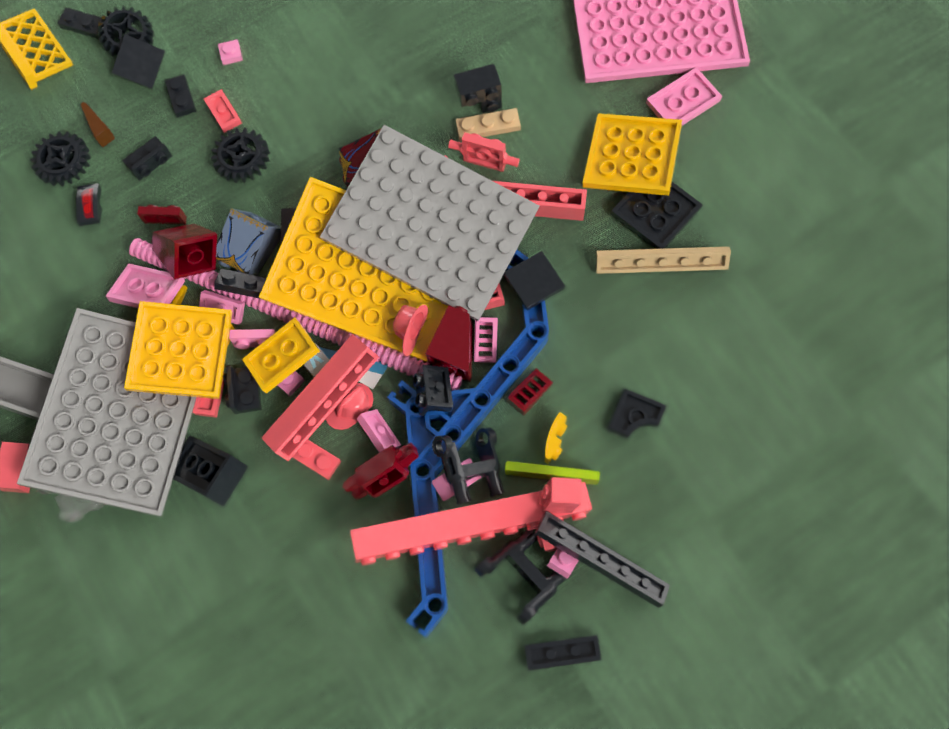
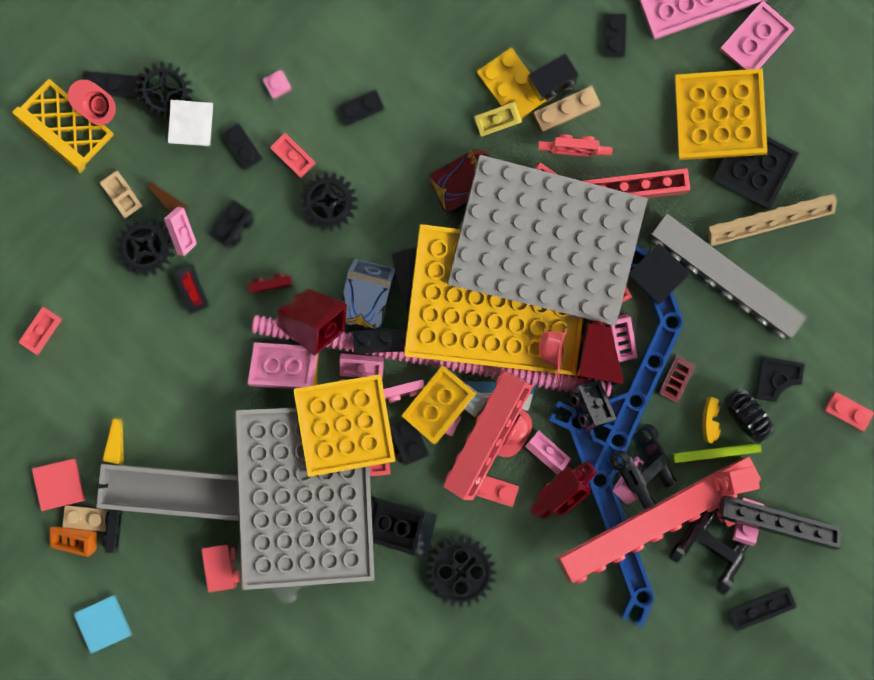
camera: 20 degrees left, 15 degrees up
none -> coral piece [68,79,116,125]
none -> tan slope [100,170,143,218]
none -> bright pink plate [164,207,197,256]
none -> black plate [337,89,385,127]
none -> black gear [426,536,497,608]
none -> light yellow plate [474,102,522,137]
none -> yellow plate [477,47,547,119]
none -> black plate [603,13,626,58]
none -> light grey brick [649,214,807,340]
none -> black gear [724,388,774,443]
none -> coral plate [824,392,874,432]

